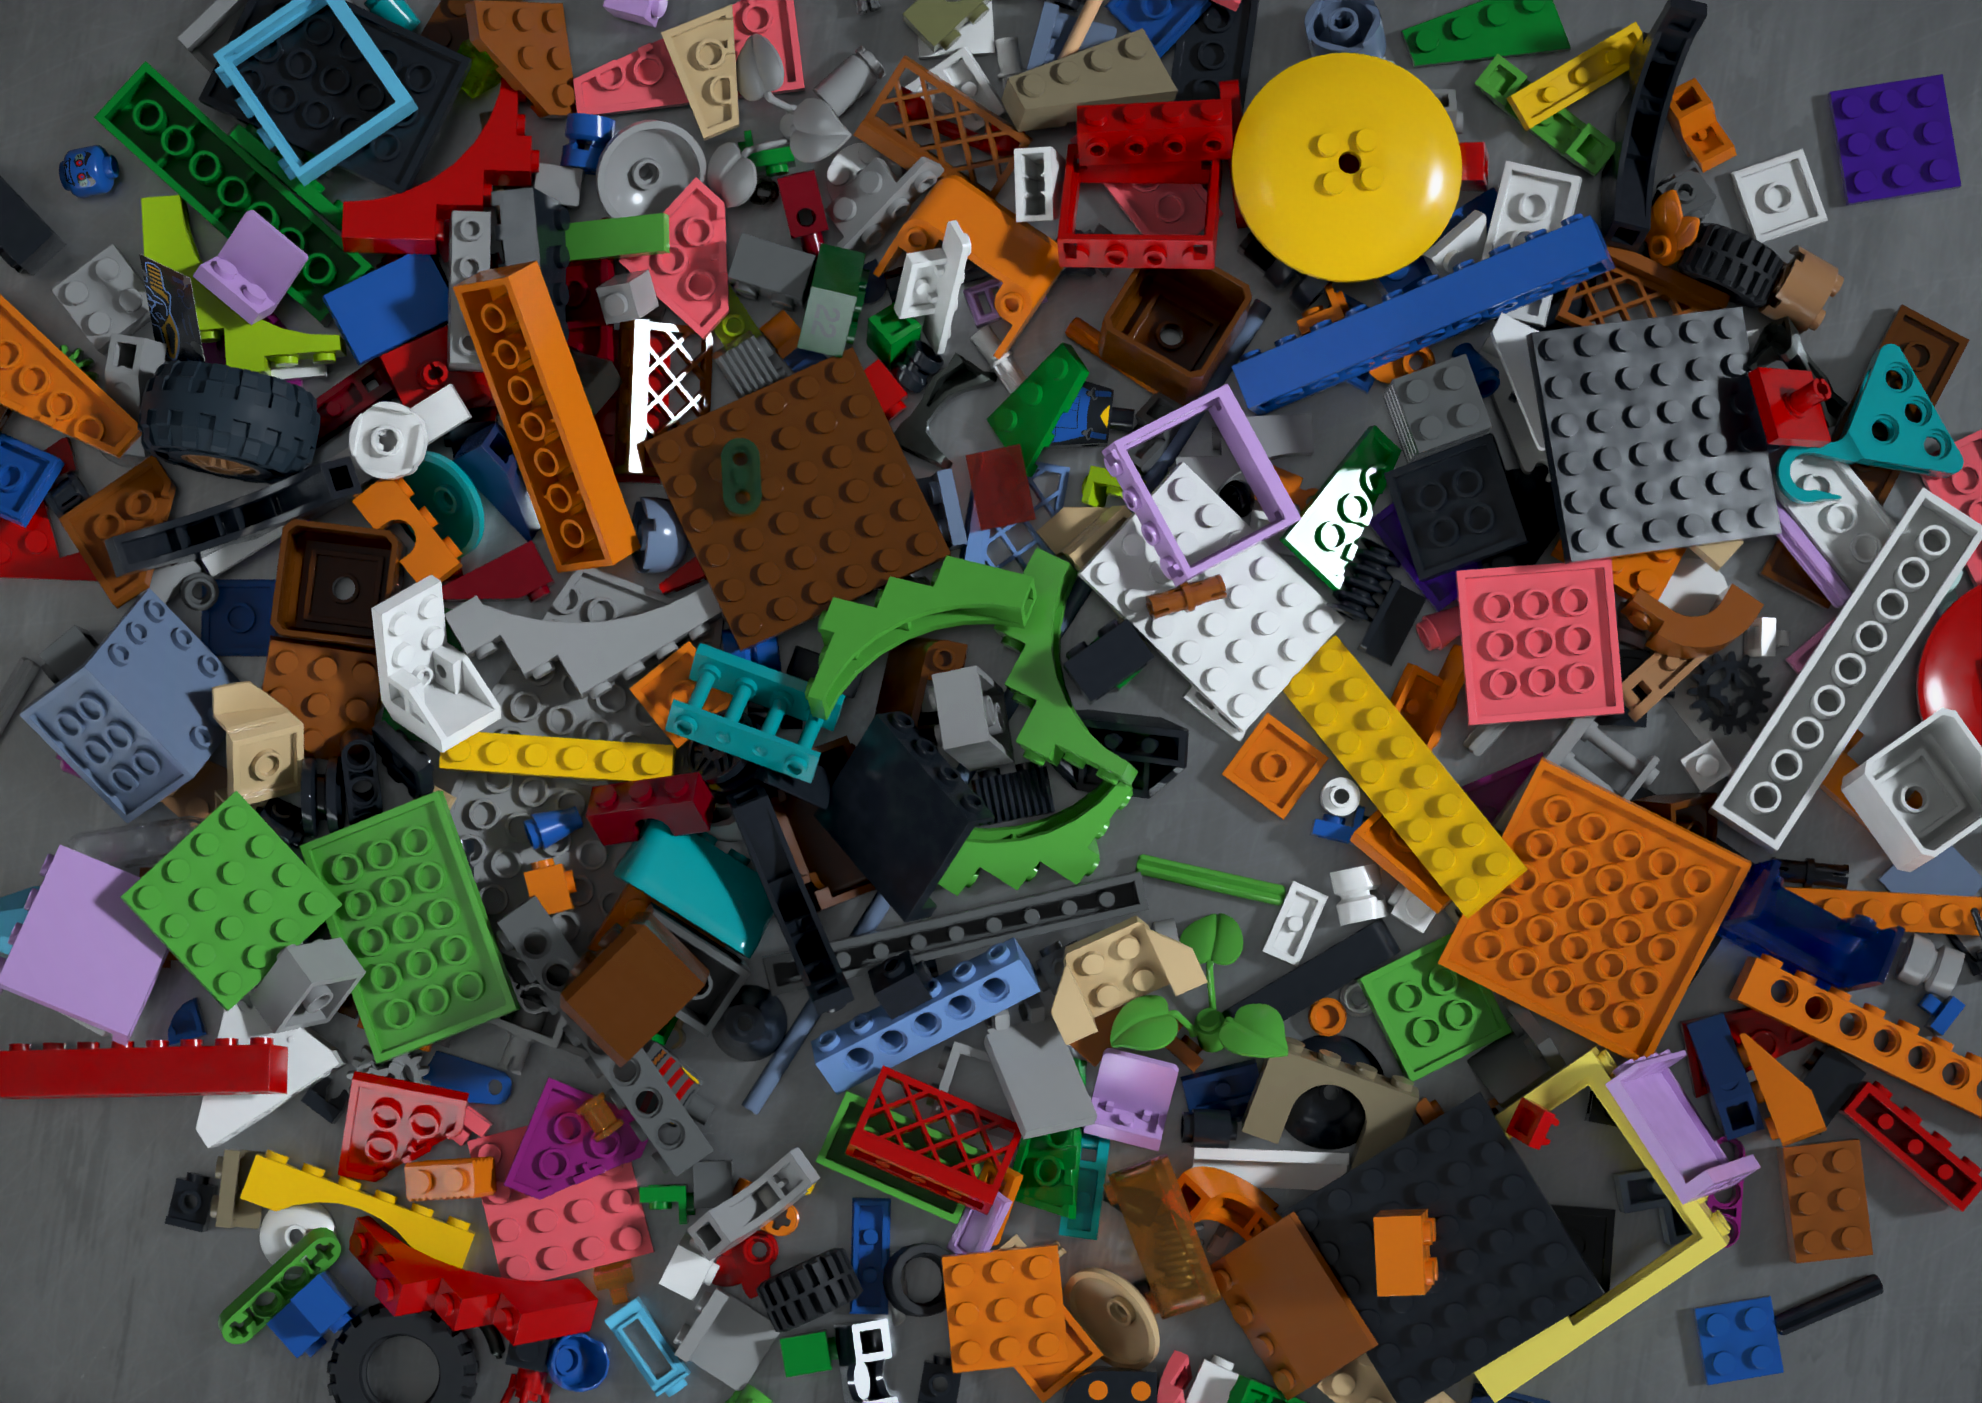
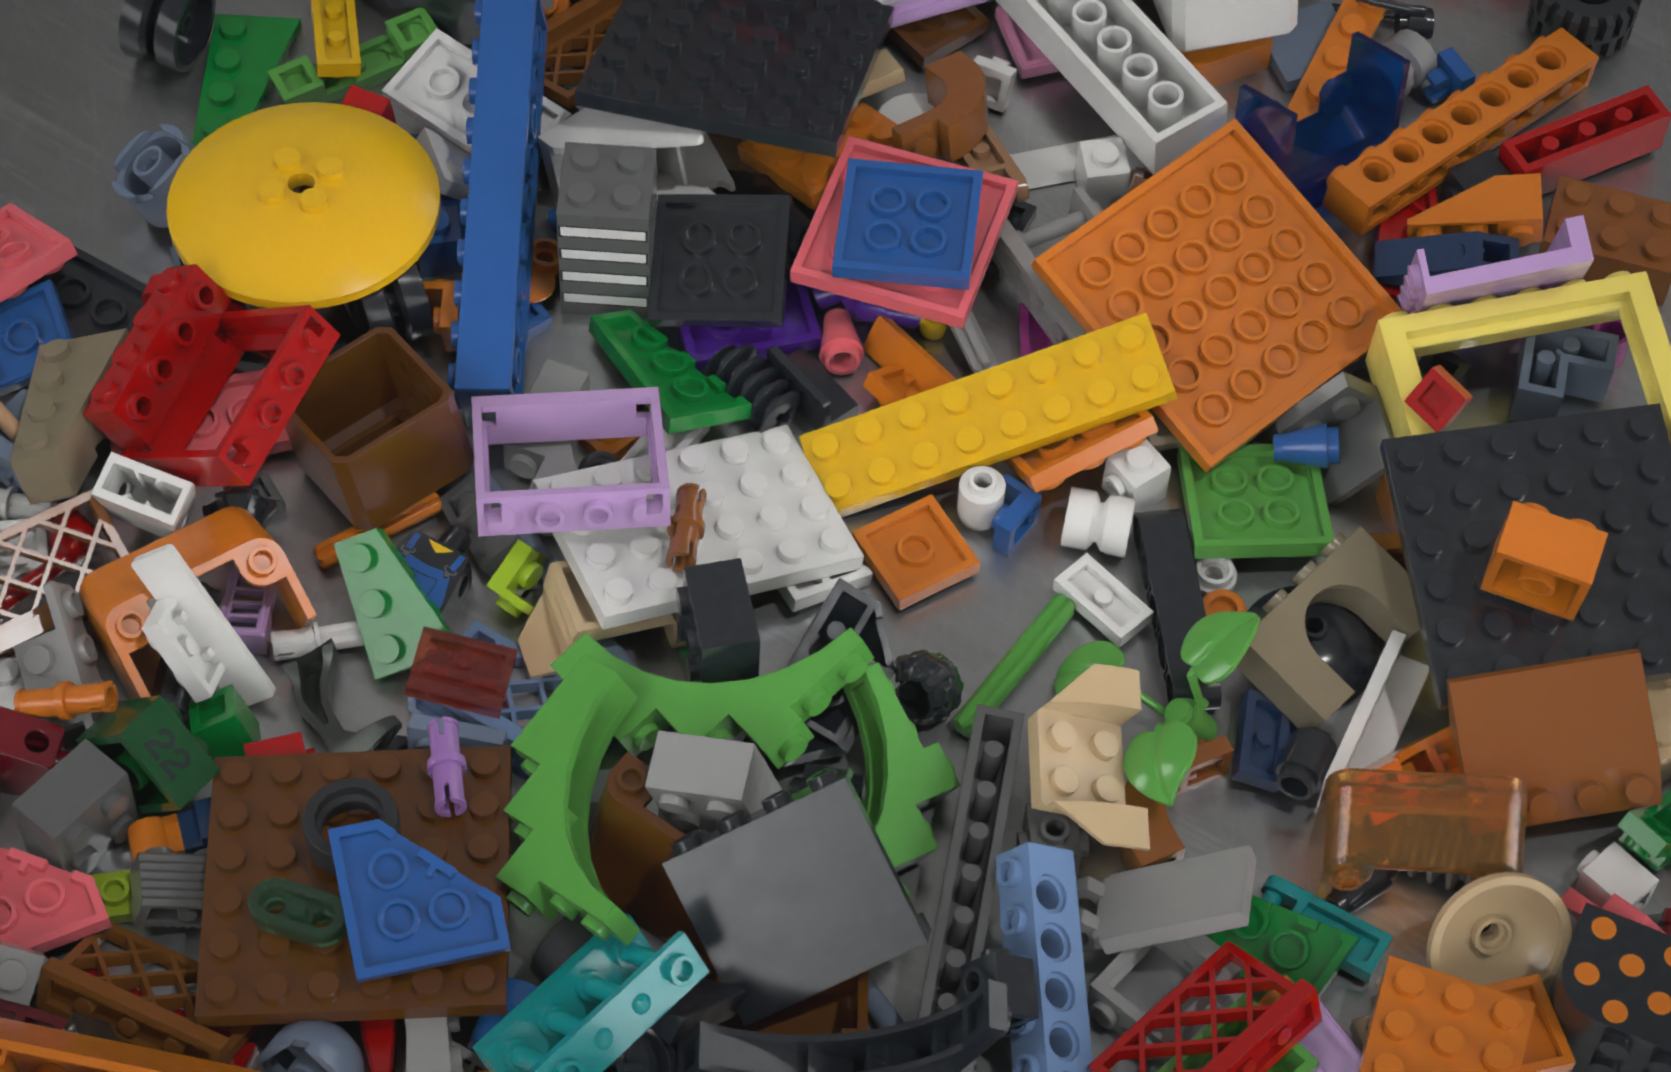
camera: 70 degrees left, 30 degrees down
black wheel [891,339,944,393] -> none
lavender bracket [1083,1048,1179,1151] -> none
black gear [1687,651,1772,736] -> none
none -> orange pin [14,680,118,721]
none -> black tyre [302,777,401,876]
none -> blue plate [328,819,511,983]
none -> medium lavender pin [427,716,467,817]
none -> blue plate [832,158,983,290]
none -> black piece [894,650,964,725]
none -> blue cone [1273,423,1340,469]

